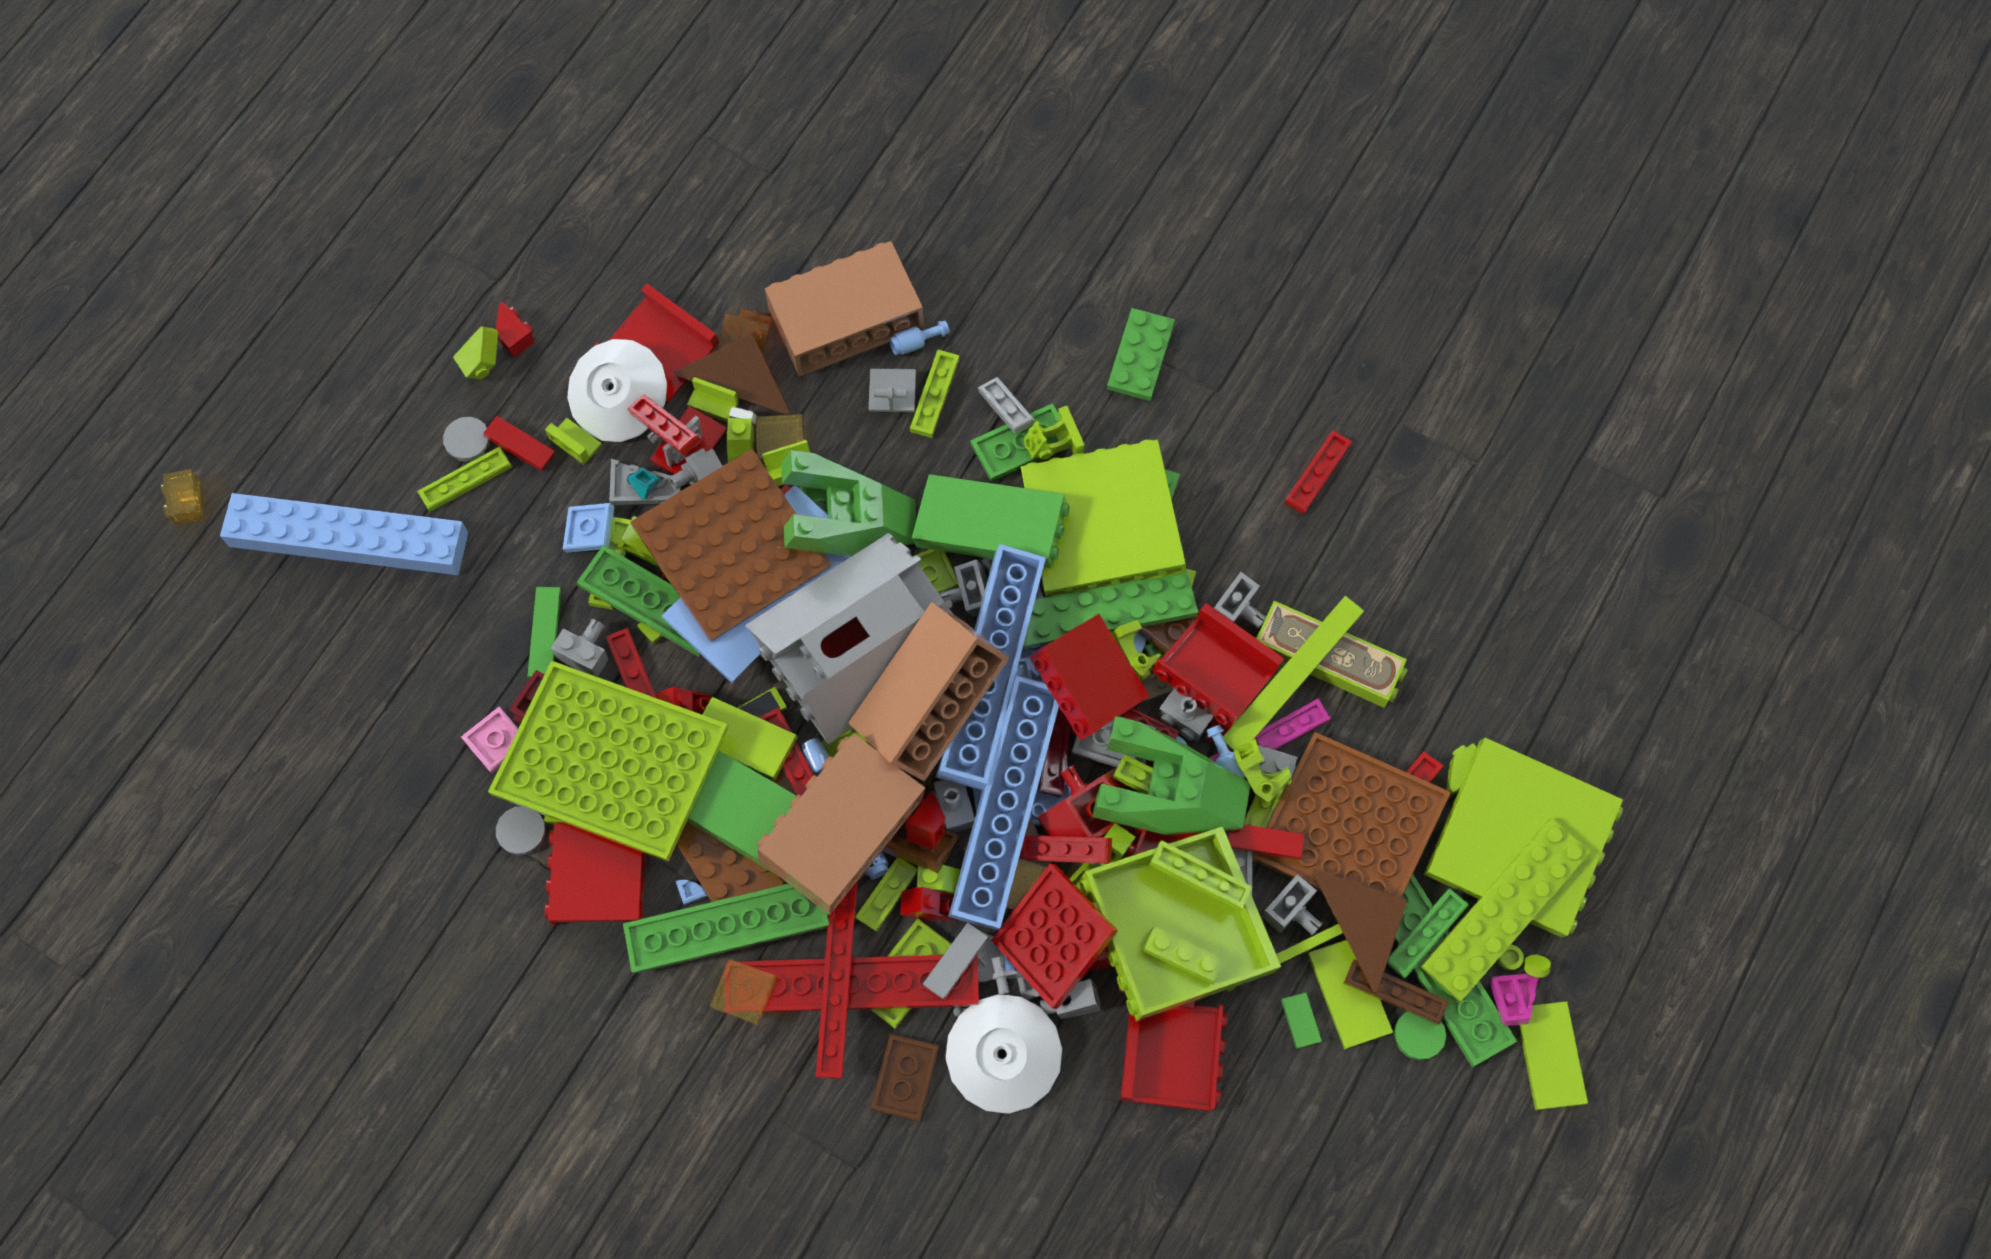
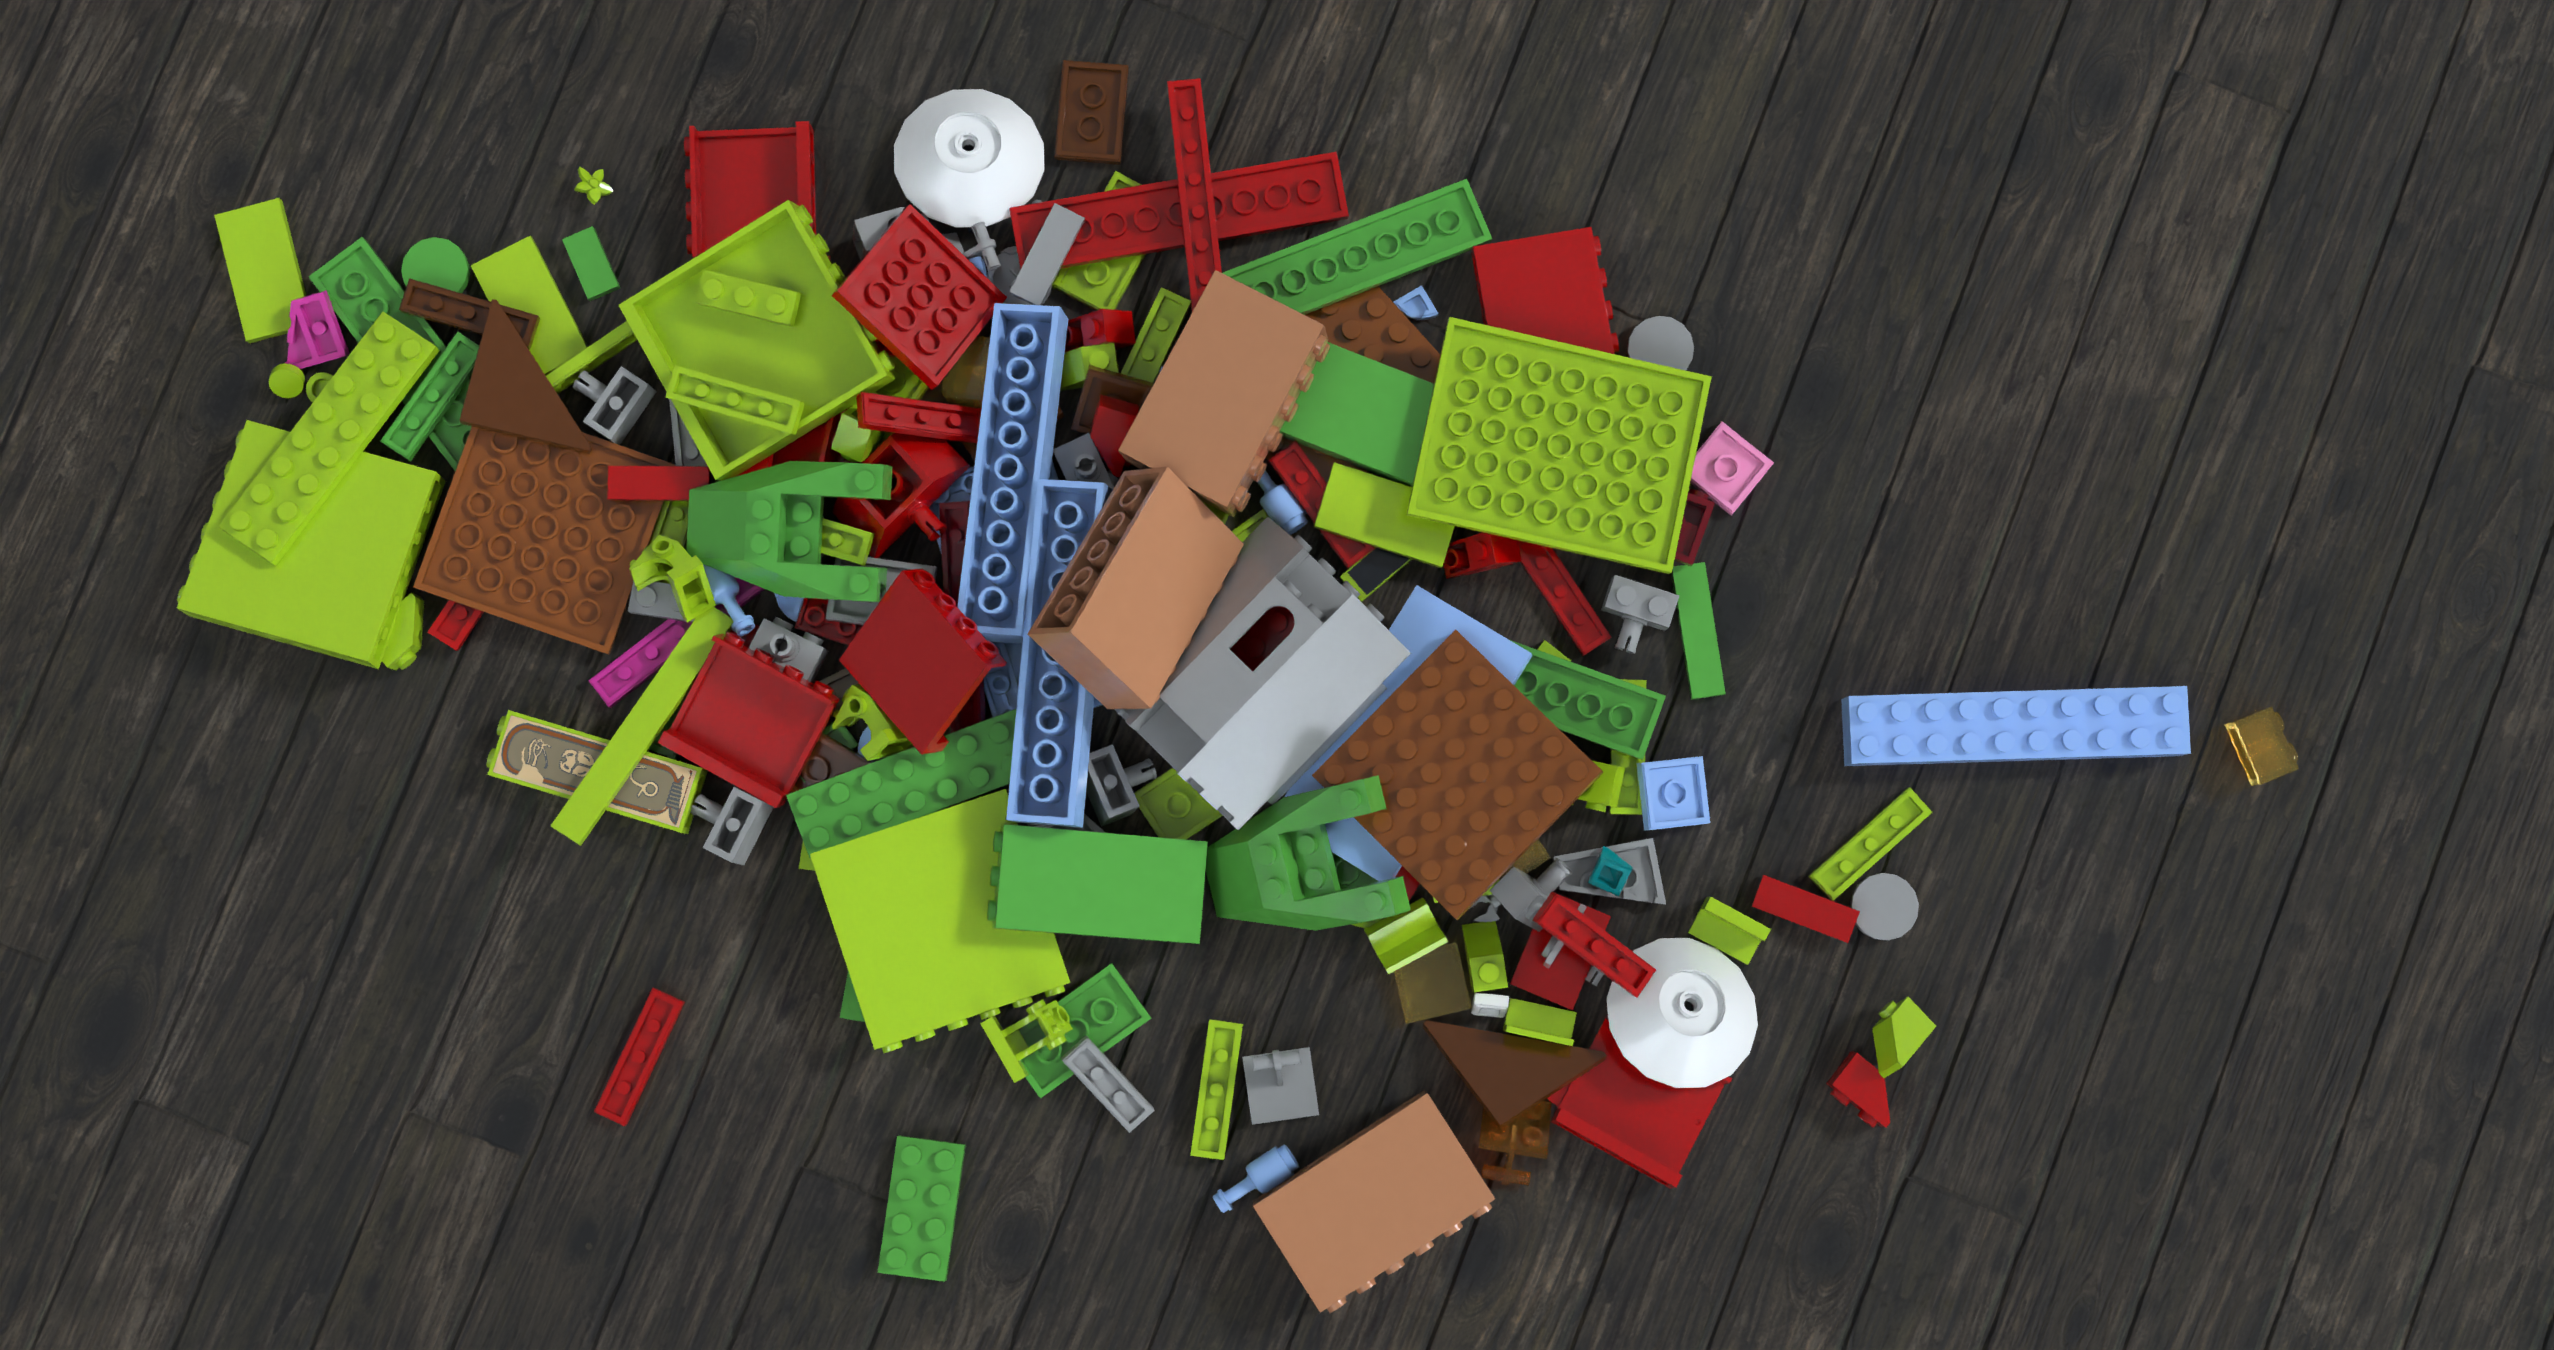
camera: 170 degrees right, 15 degrees up
clear yellow tile [710,959,777,1025] -> none
none -> lime plant [574,167,613,205]

